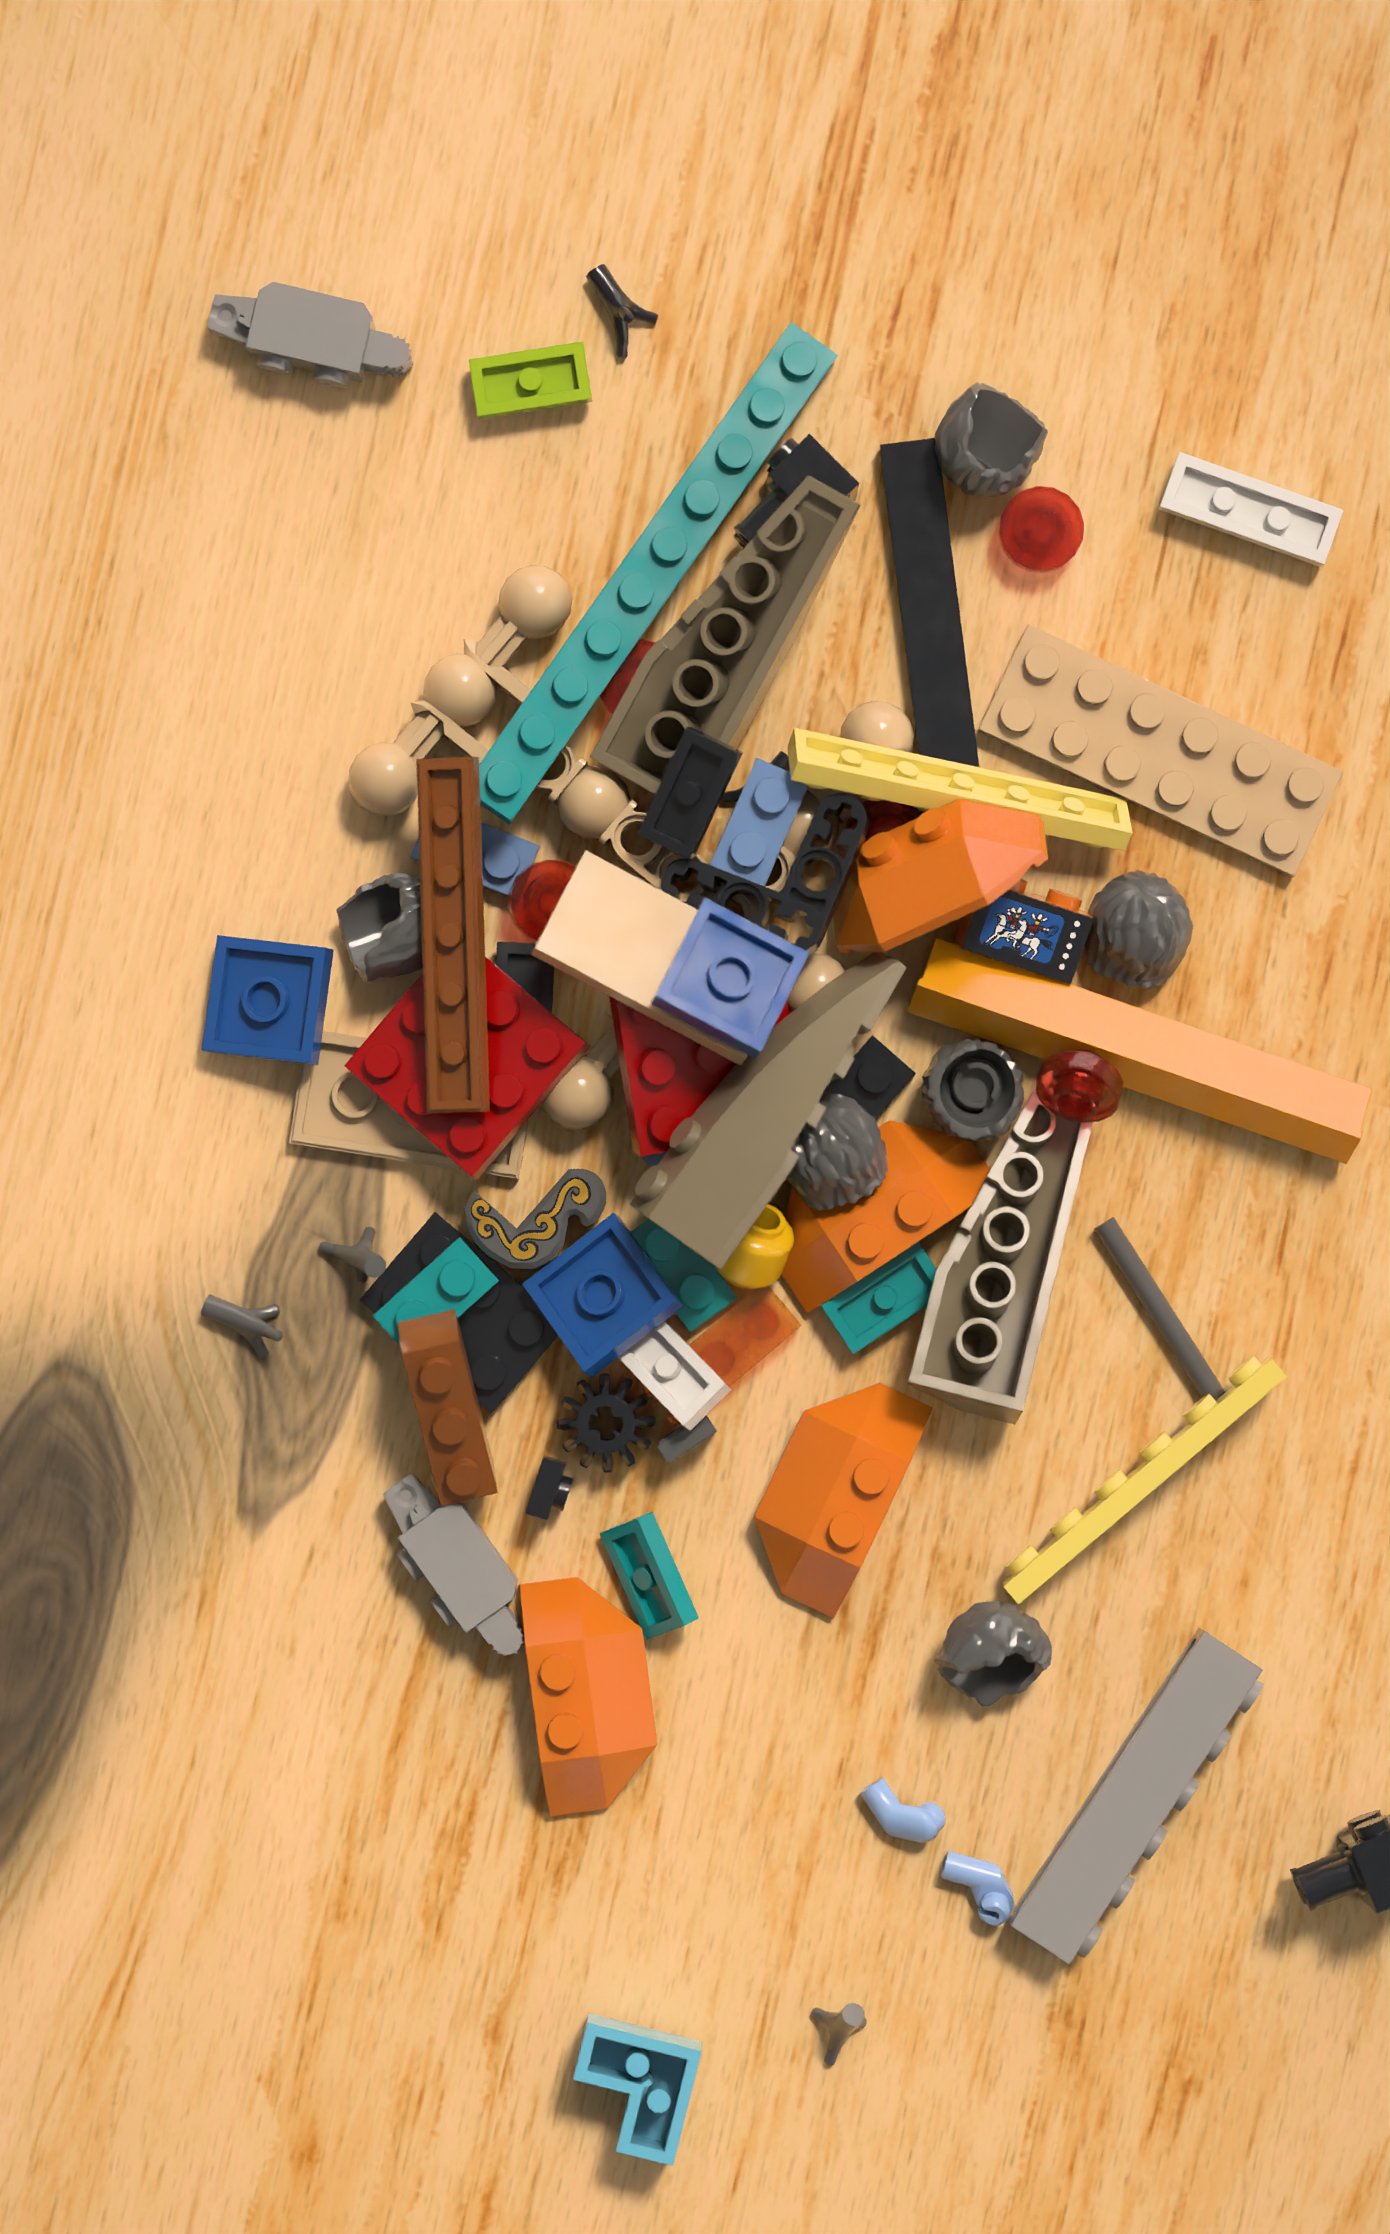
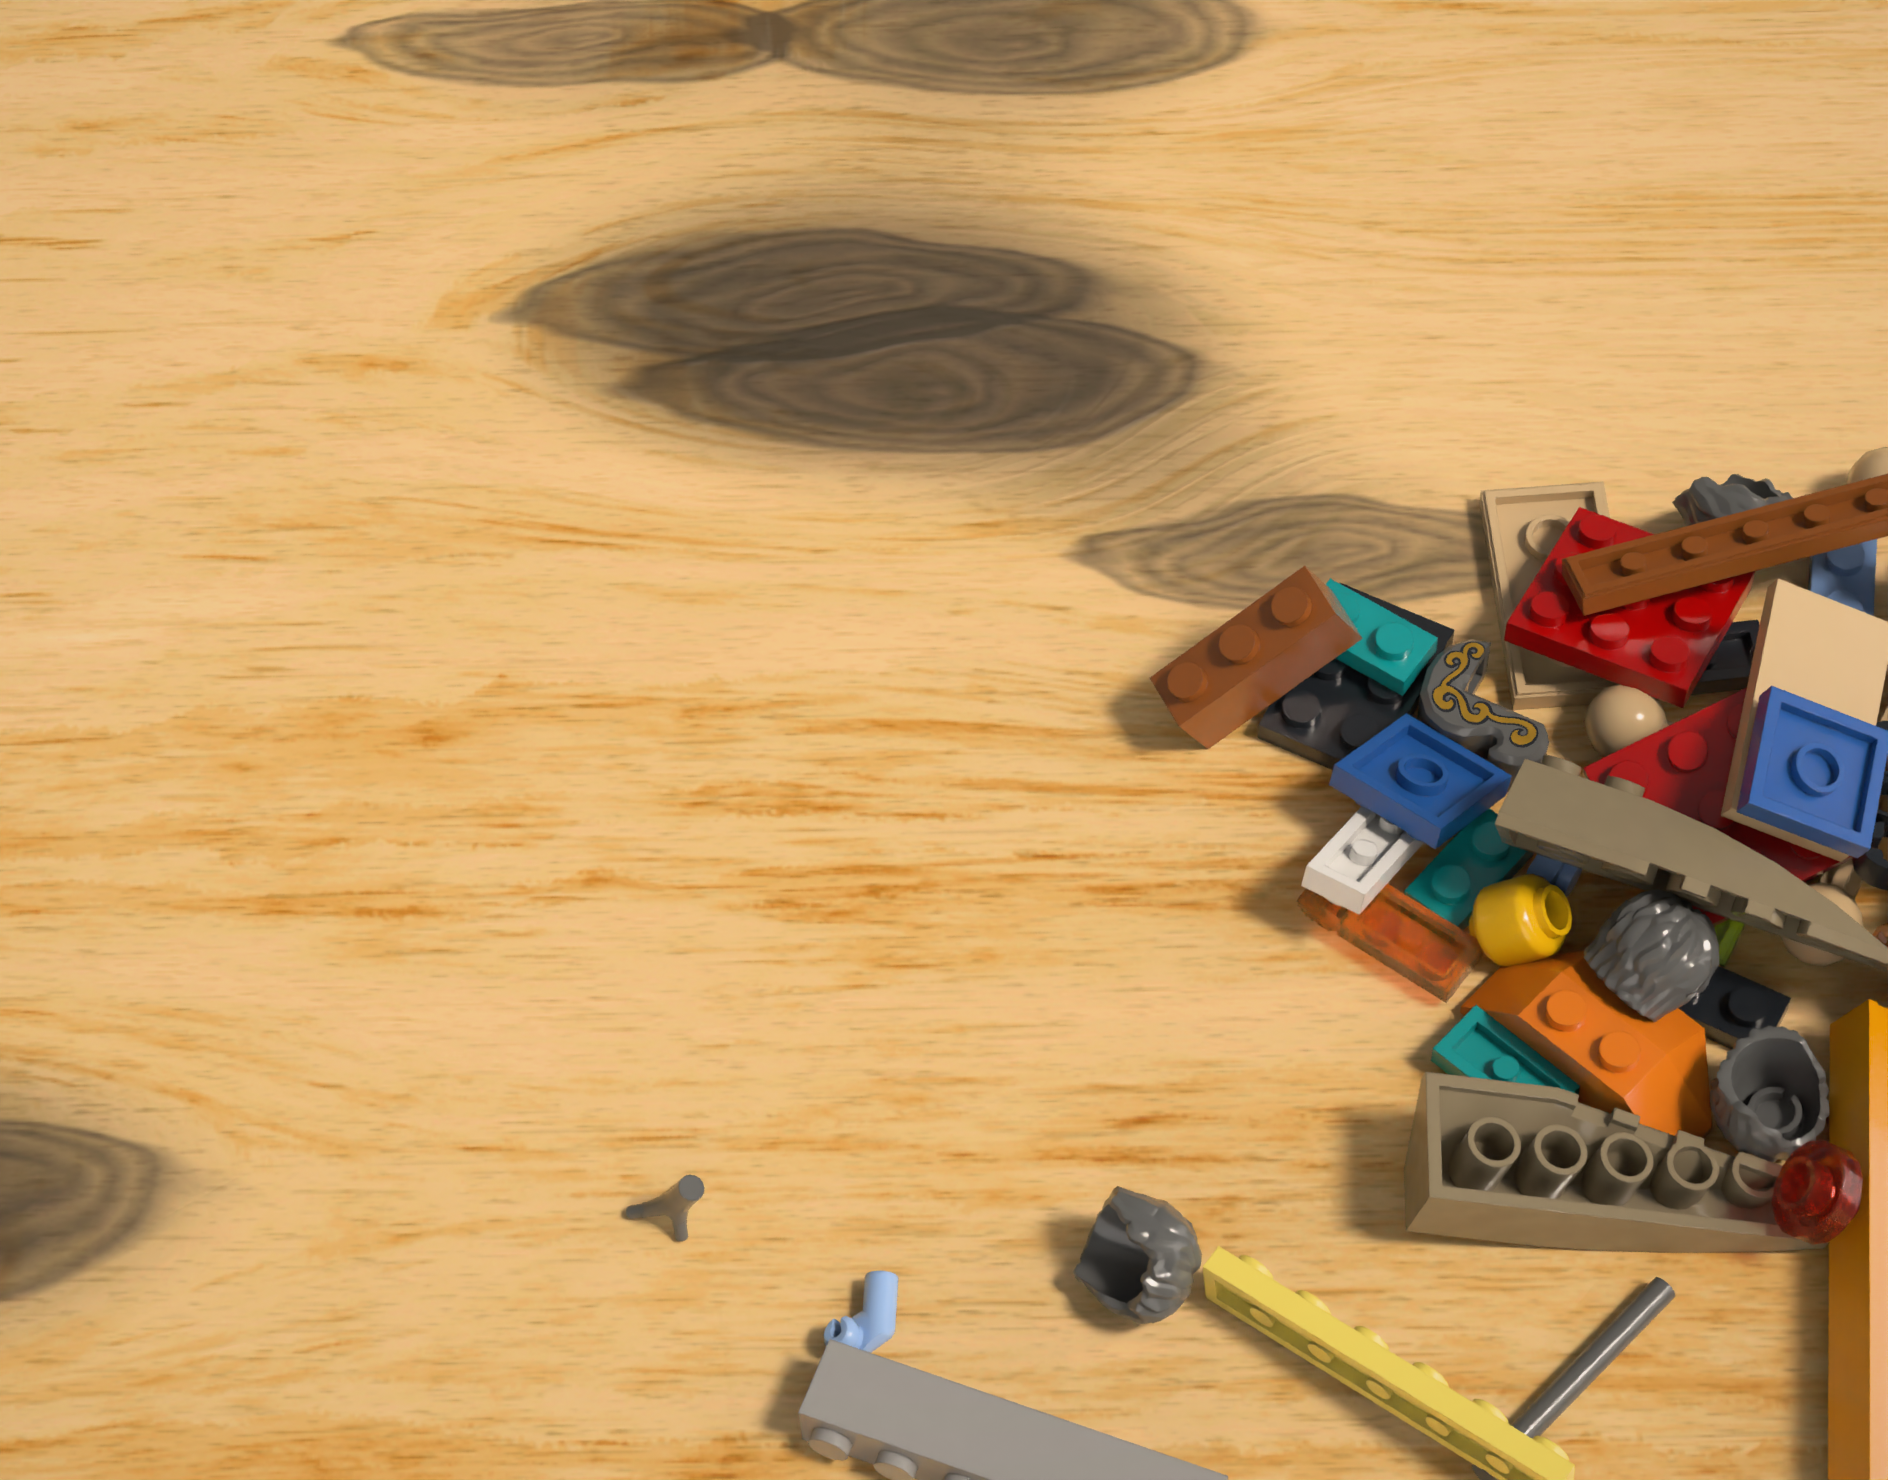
camera: 80 degrees right, 30 degrees down
dark grey bar [201,1294,283,1358] -> none
blue plate [202,935,334,1065] -> none
dark grey bar [319,1227,386,1282] -> none
light grey hinge [383,1473,525,1657] -> none
orange wedge [520,1577,657,1816] -> none
black plate [525,1456,574,1520] -> none
black gear [556,1373,656,1473] -> none
medium azure brick [573,2013,702,2166] -> none
teal plate [600,1511,699,1640] -> none
dark grey tile [657,1415,717,1464] -> none
orange wedge [754,1383,933,1618] -> none
light blue arm [860,1777,946,1843] -> none

